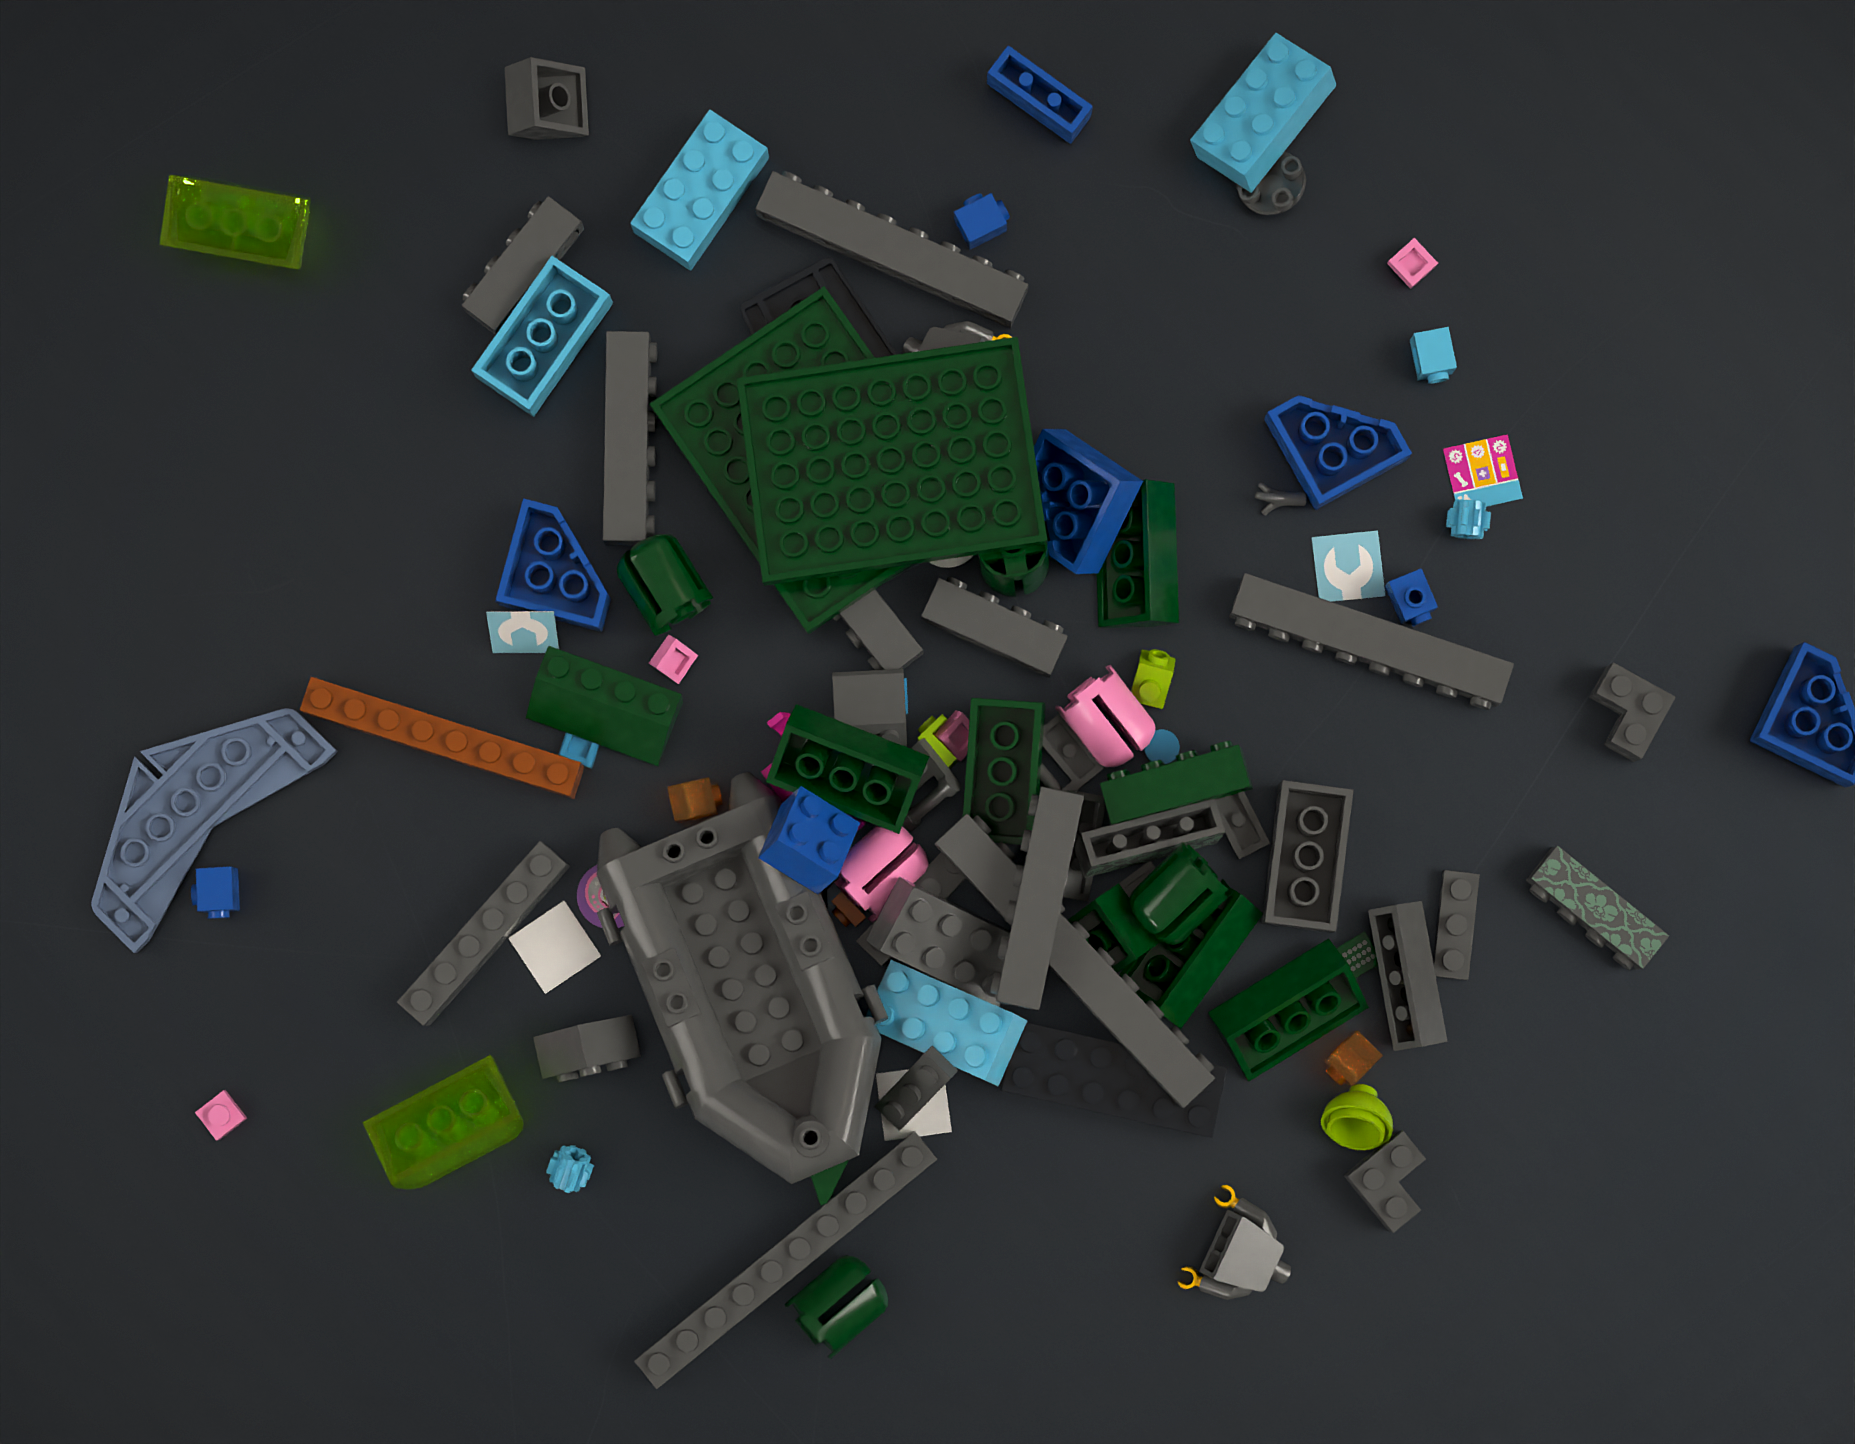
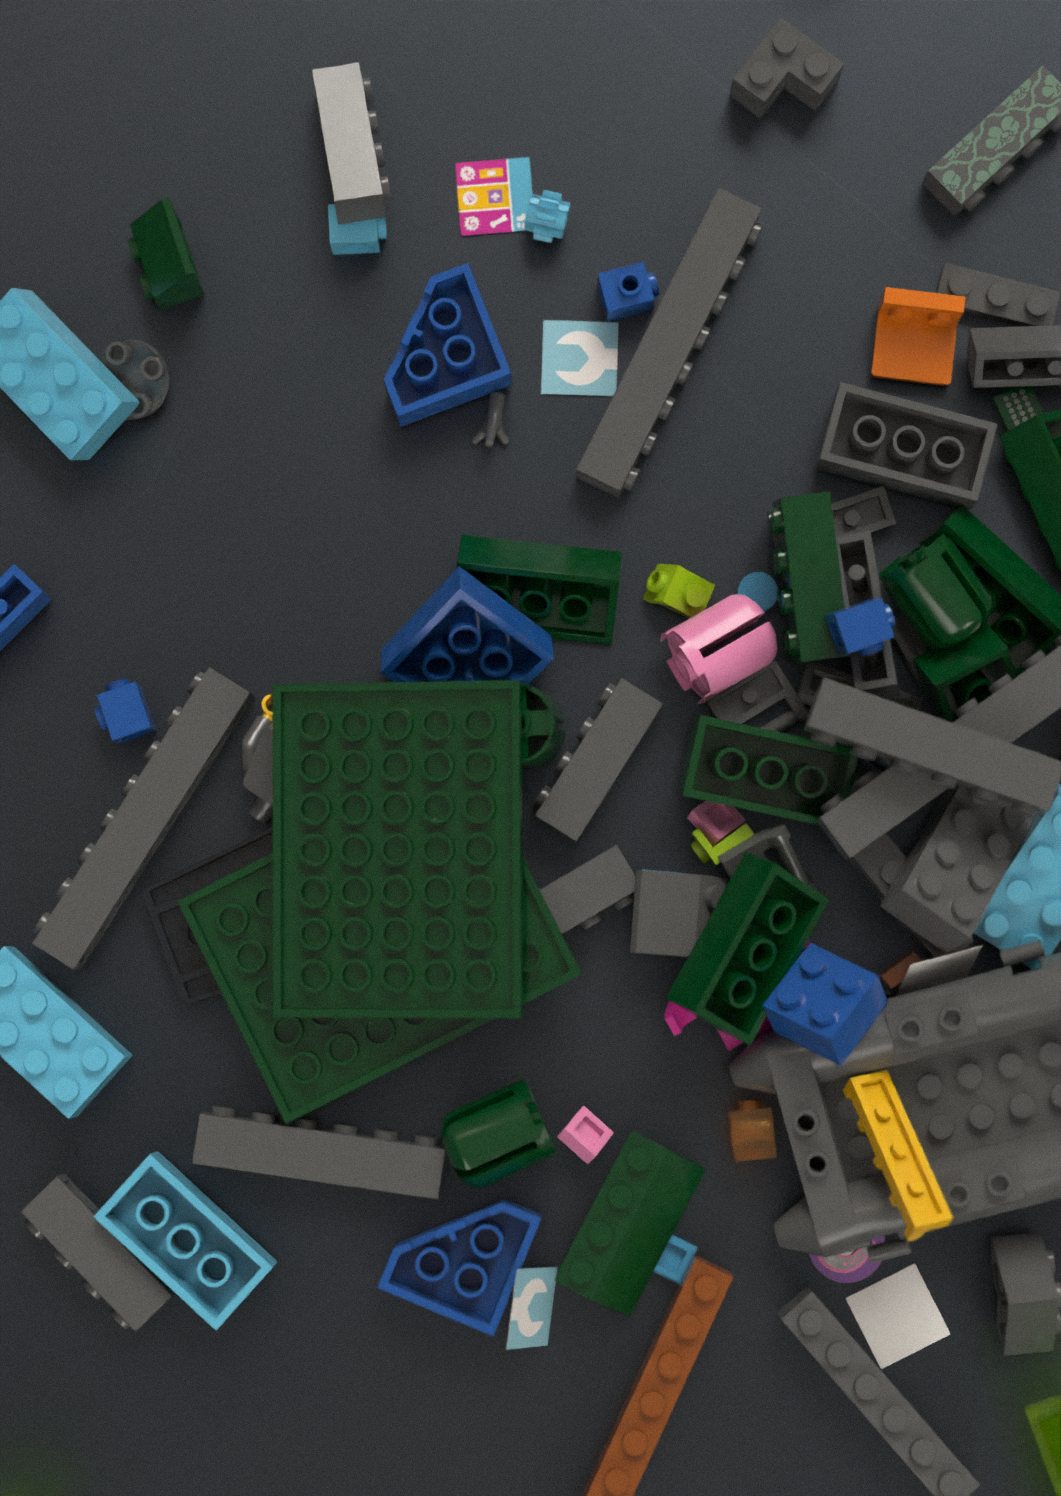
camera: 80 degrees left, 0 degrees up
bright pink cylinder [834,826,929,923] -> none
bright pink plate [1387,238,1438,289] -> none
none -> dark green slope [127,197,205,309]
none -> brick [312,62,391,225]
none -> blue brick [824,598,895,657]
none -> yellow hinge [843,1070,953,1241]
none -> orange bracket [871,287,966,386]
none -> white sticker [896,945,983,996]

